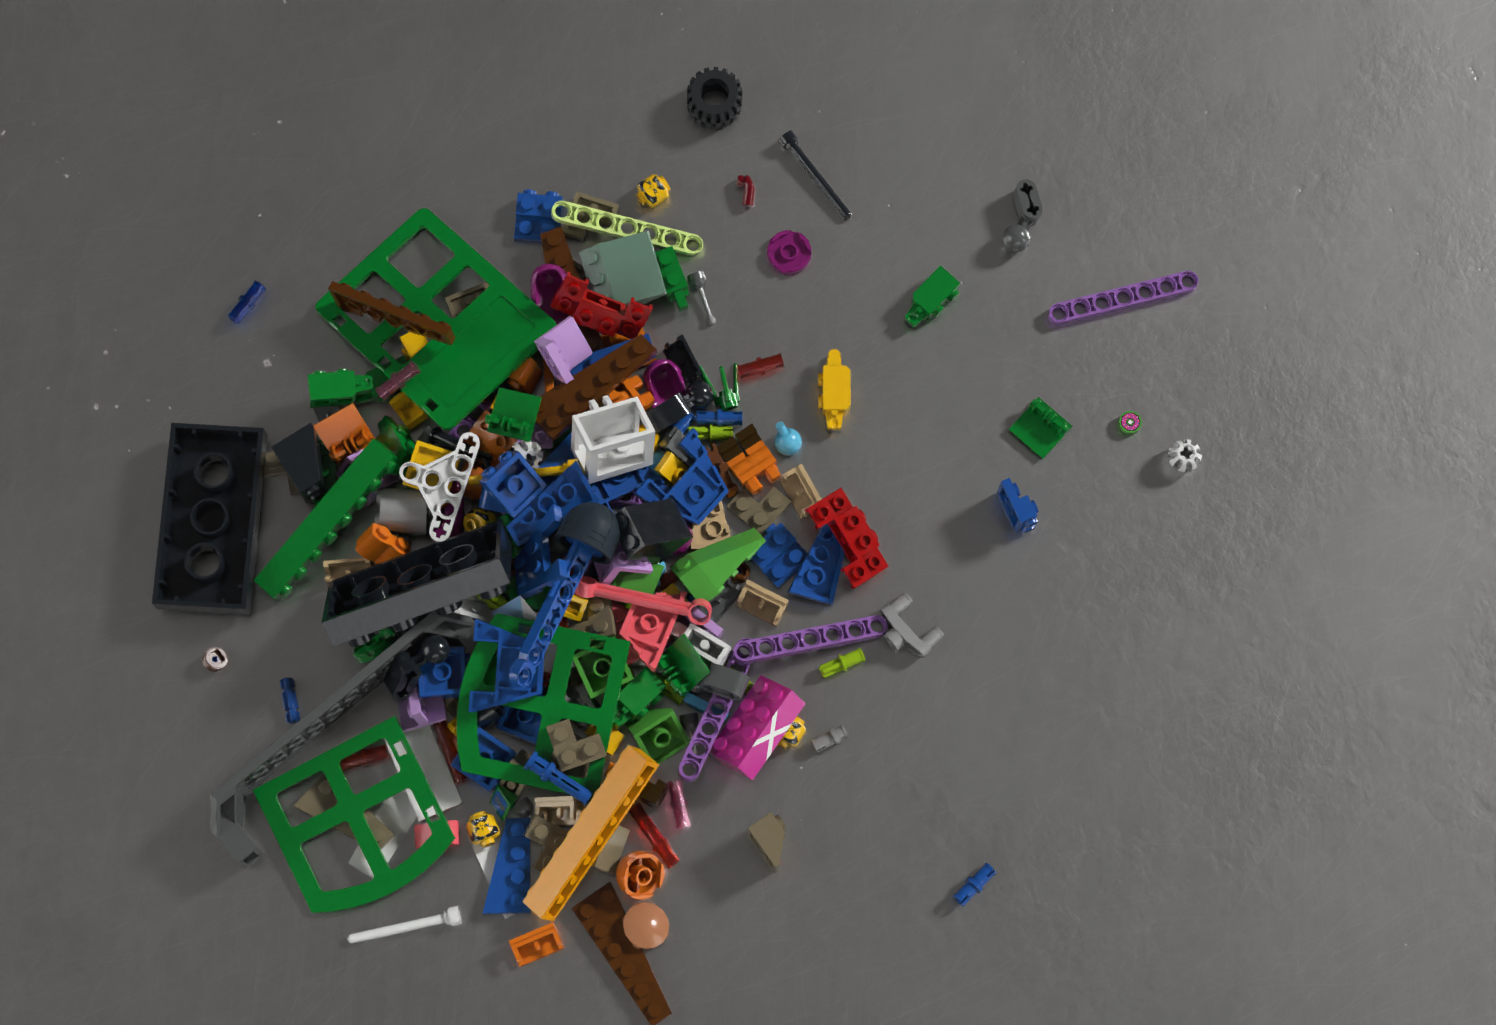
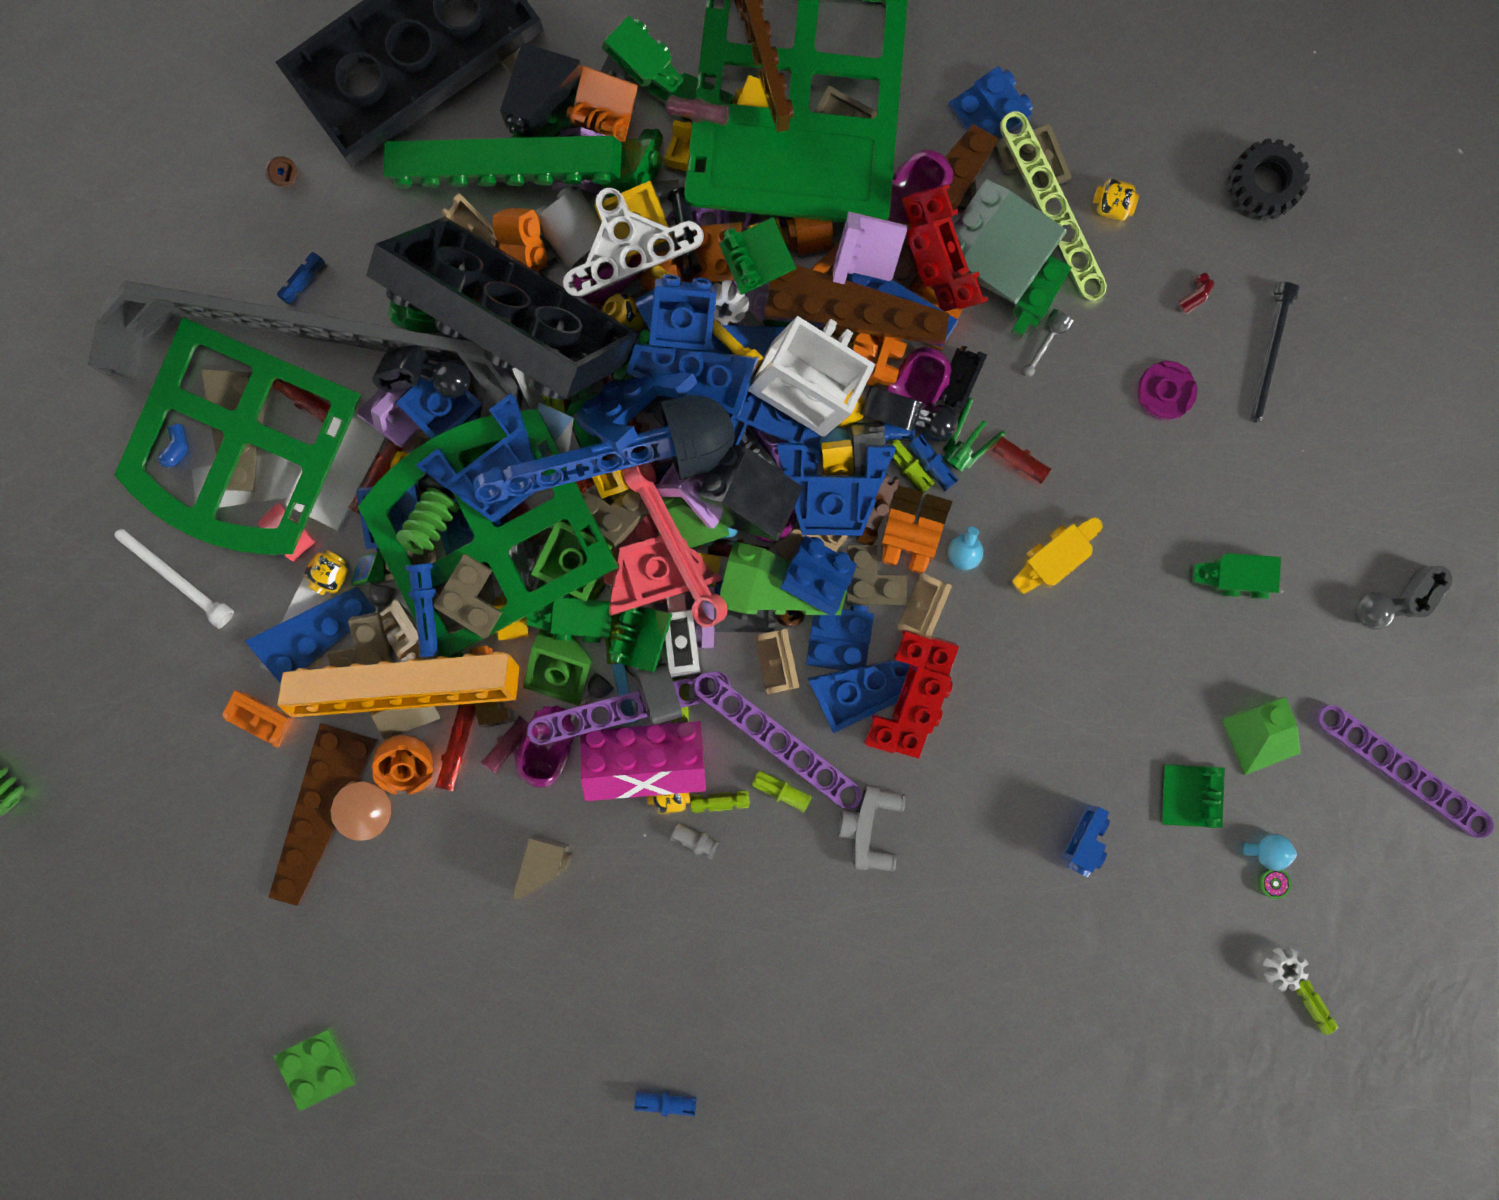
camera: 50 degrees right, 10 degrees up
none -> blue arm [158,424,188,467]
none -> bright green piece [396,488,459,555]
none -> magenta hair [514,705,575,787]
none -> lime axle [691,790,750,813]
none -> blue plate [780,535,857,617]
none -> bright green slope [1222,697,1301,775]
none -> medium azure piece [1243,834,1297,871]
none -> lime axle [1295,979,1338,1035]

